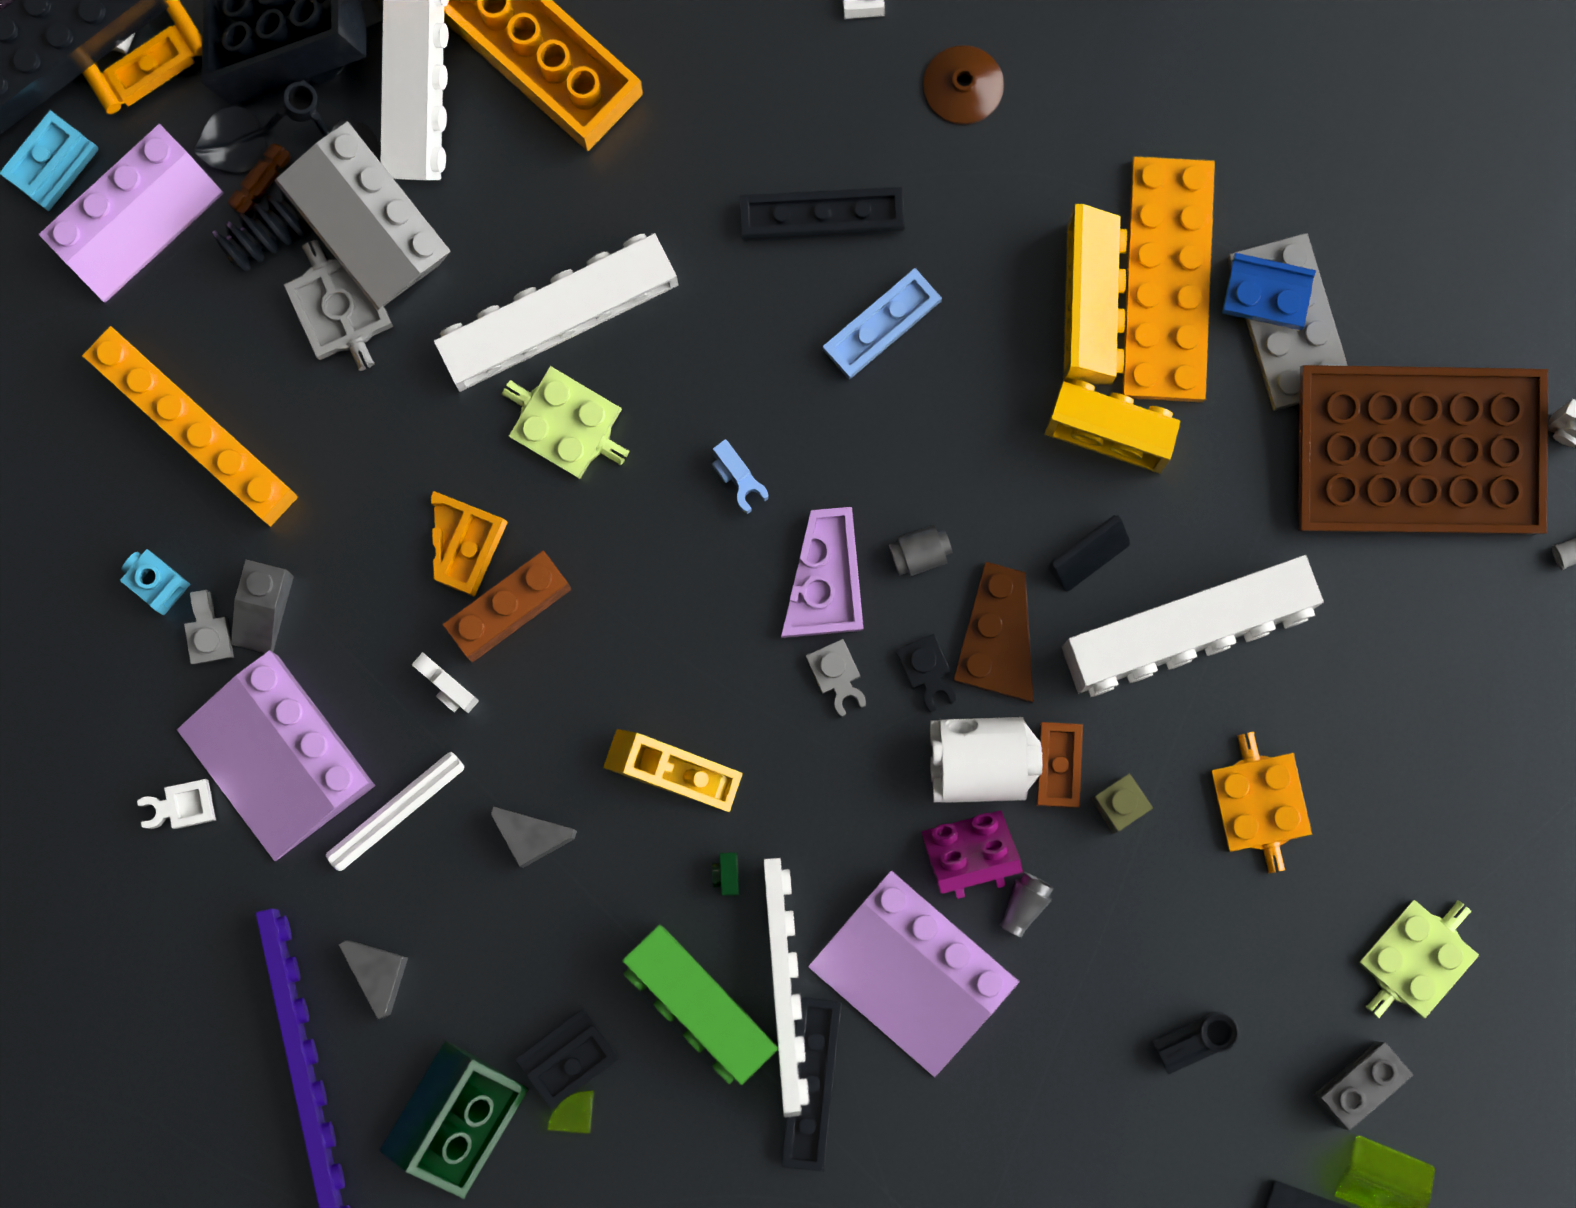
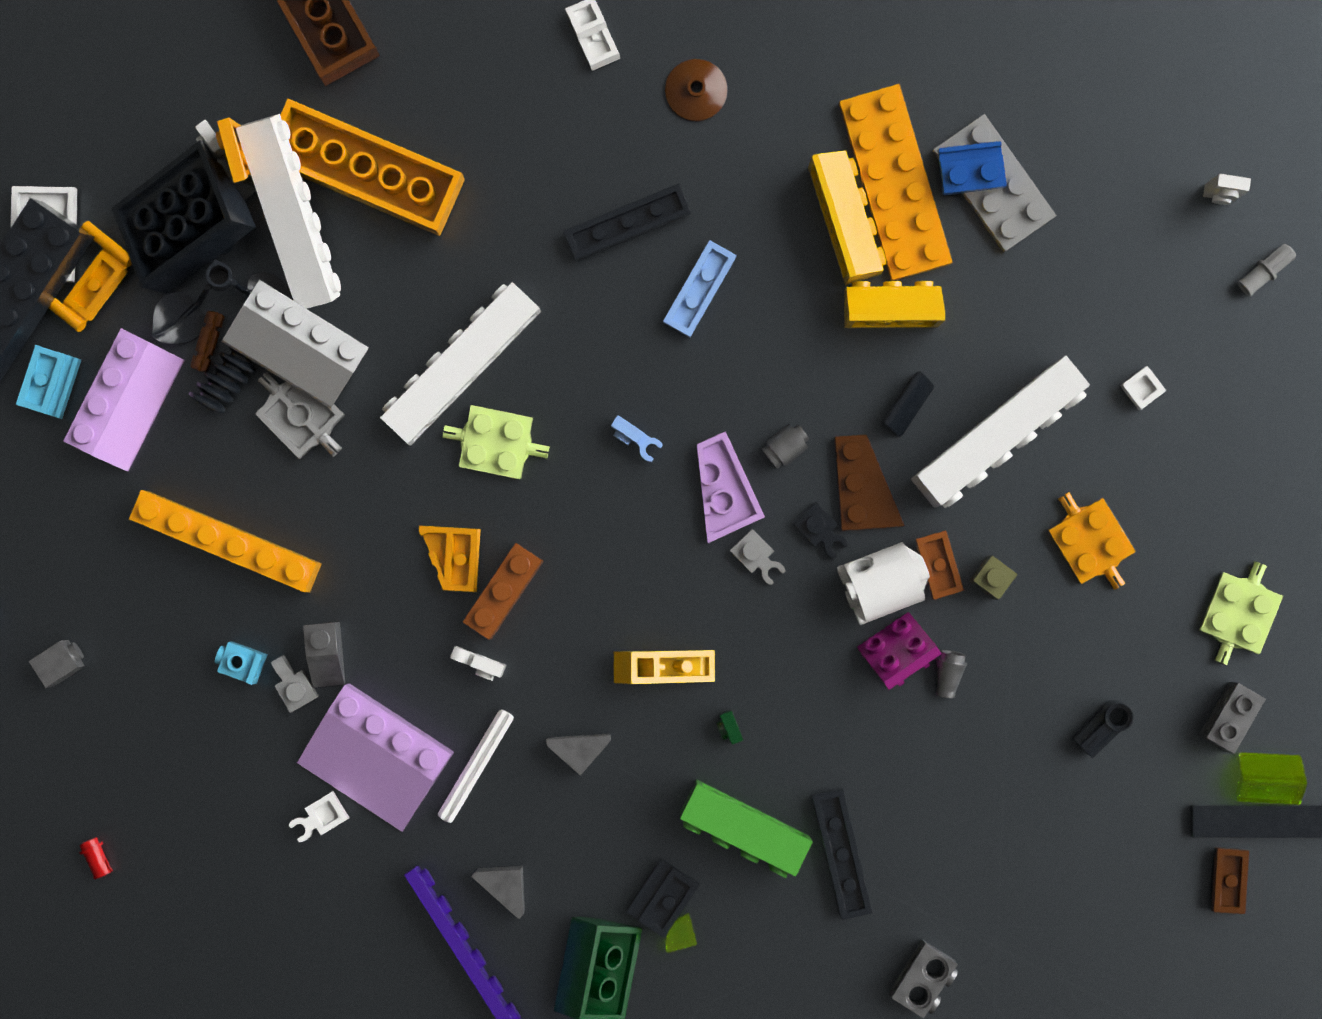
camera: 20 degrees left, 5 degrees up
white plate [764,858,809,1117] -> none
lavender slope [808,871,1019,1077] -> none
reddish brown plate [1298,365,1548,534] -> none
none -> white plate [1120,366,1166,410]

